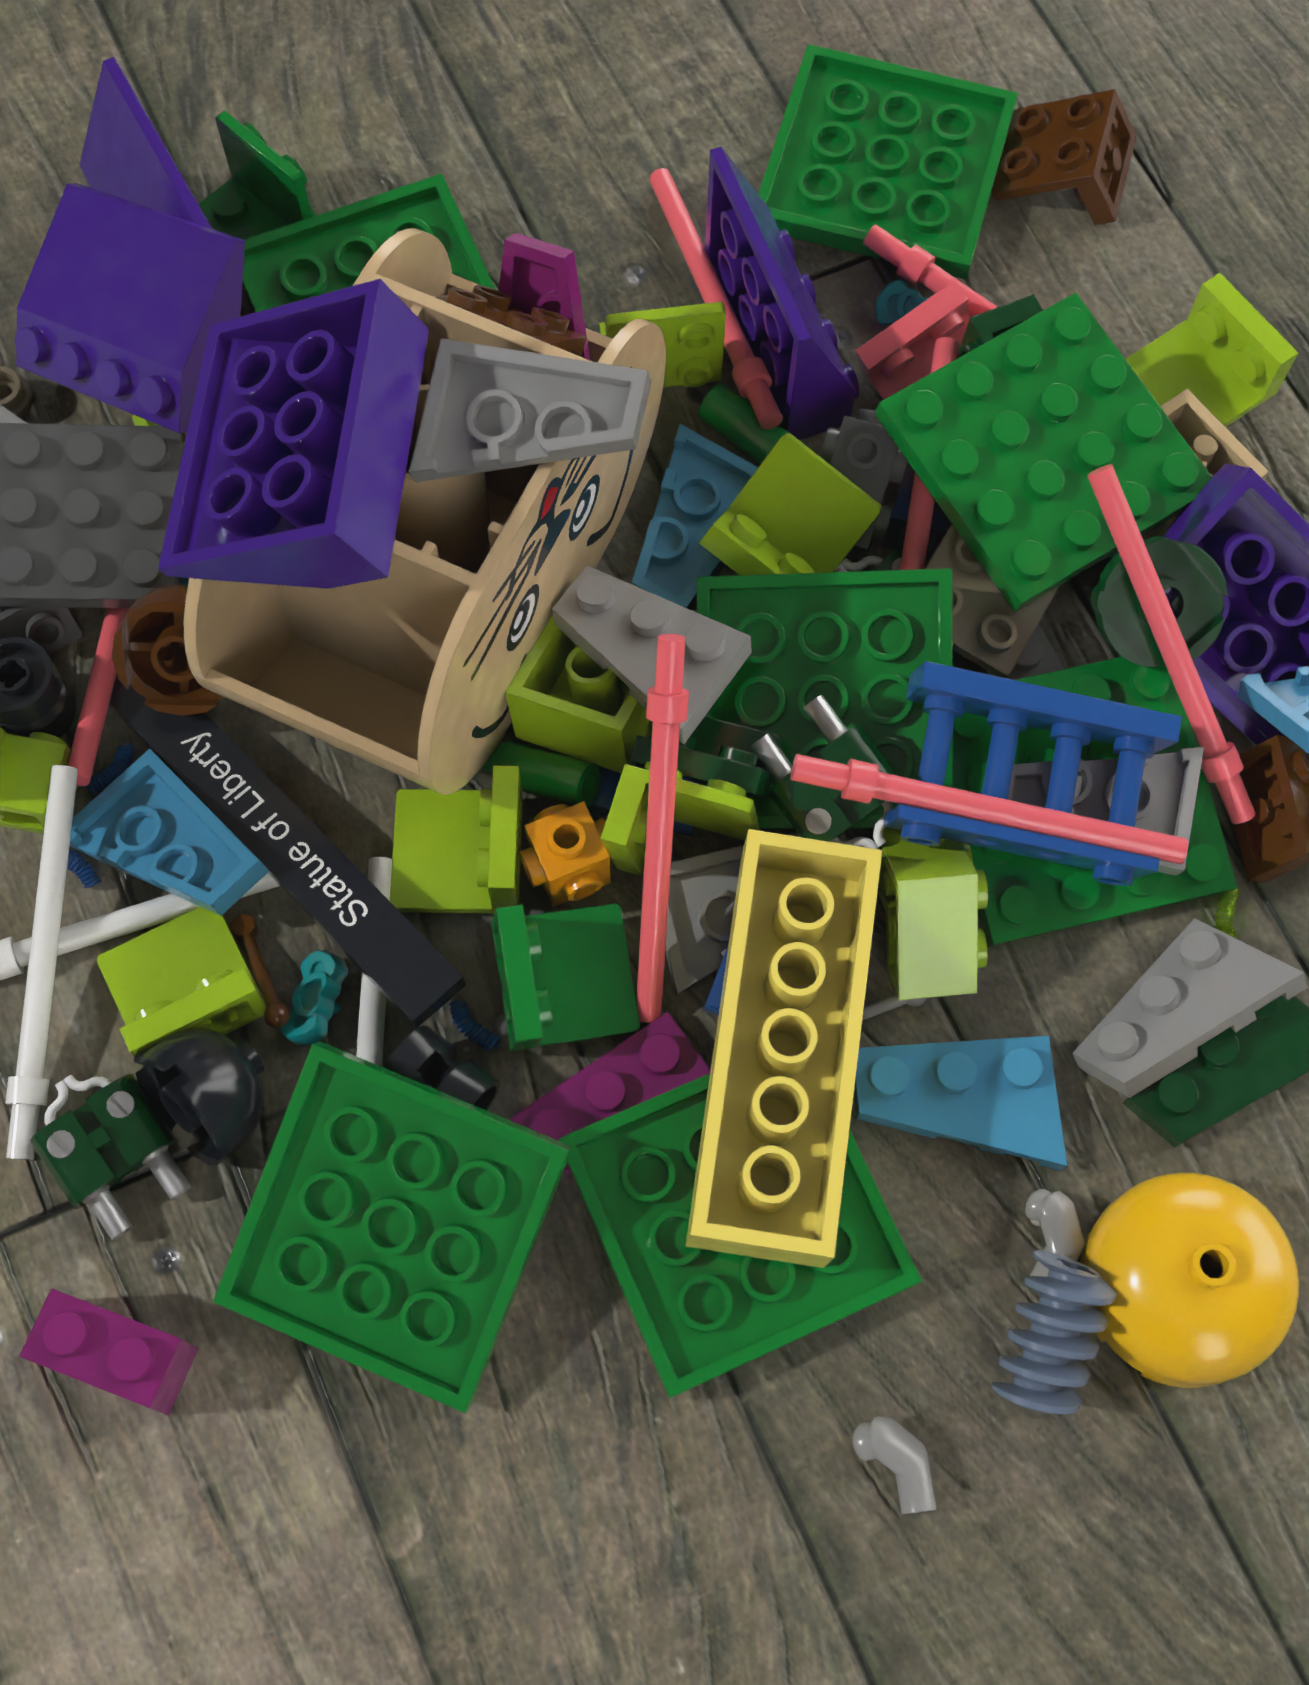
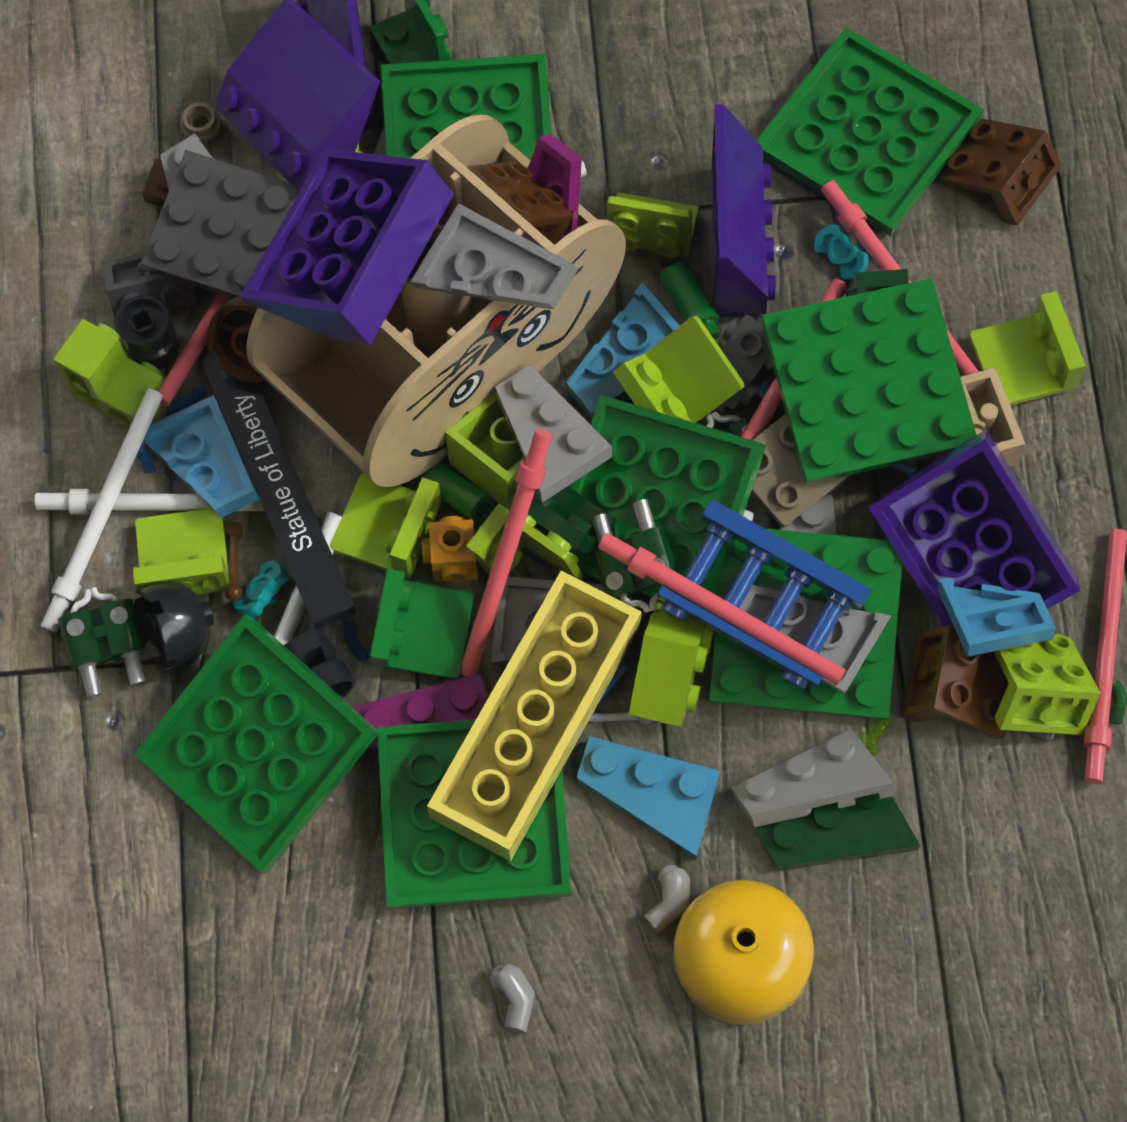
camera: 25 degrees right, 0 degrees up
magenta brick [19,1288,199,1415] -> none
coral bar [649,168,783,430] -> none
coral bracket [855,280,971,400] -> none
sand blue piece [991,1250,1117,1415] -> none
coral bar [1087,464,1256,824] -> none
dark green plate [1090,536,1227,667] -> none

